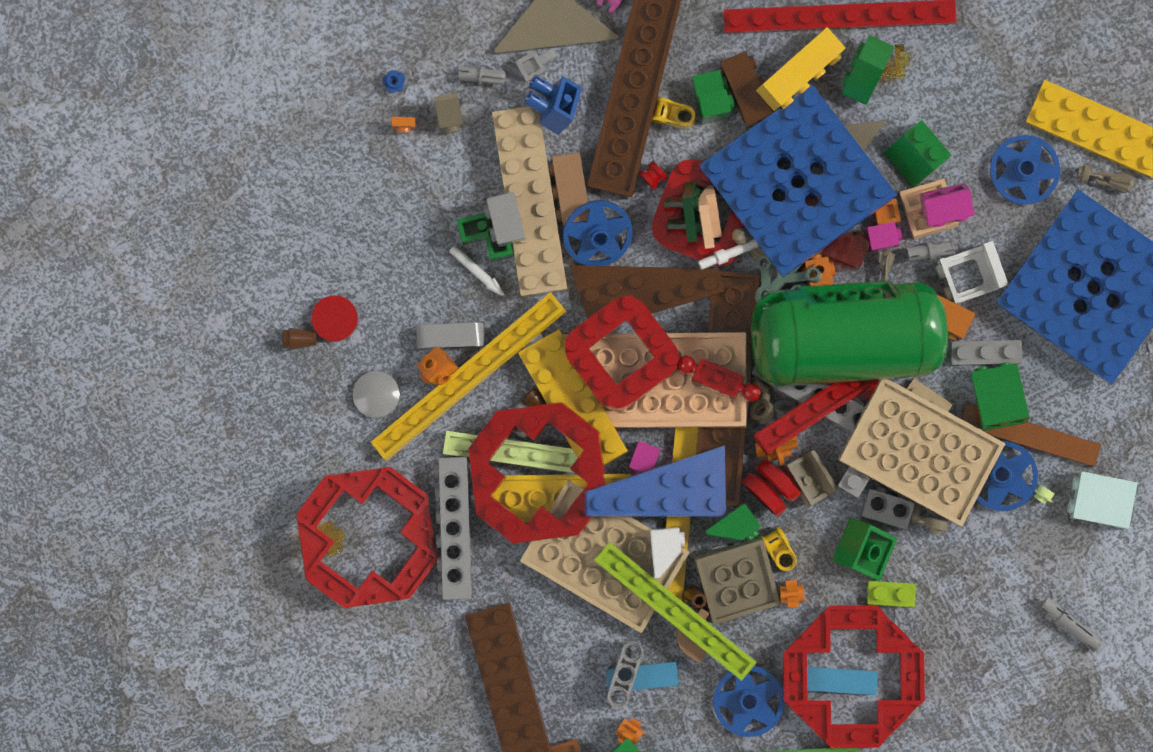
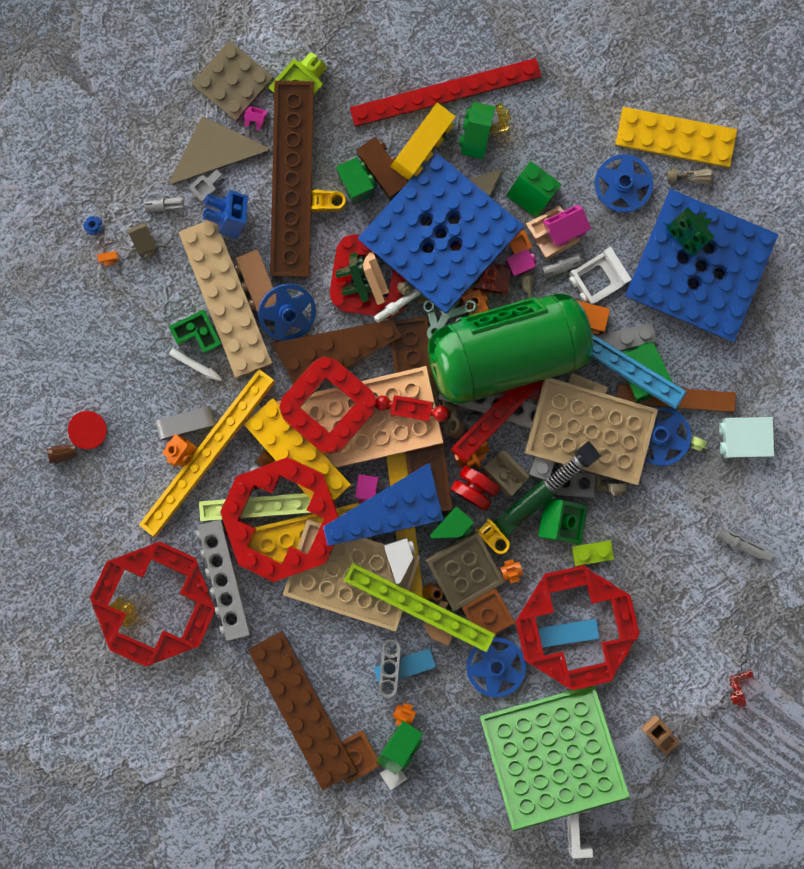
camera: 20 degrees left, 0 degrees up
light grey dish [353,371,399,418] -> none
light grey brick [484,192,526,247] -> none
red wheel [638,161,668,190] -> none
none -> dark orange plate [461,588,515,634]
none -> piece [493,441,602,537]
none -> dark azure tile [591,335,687,409]
none -> dark green plate [666,207,715,257]

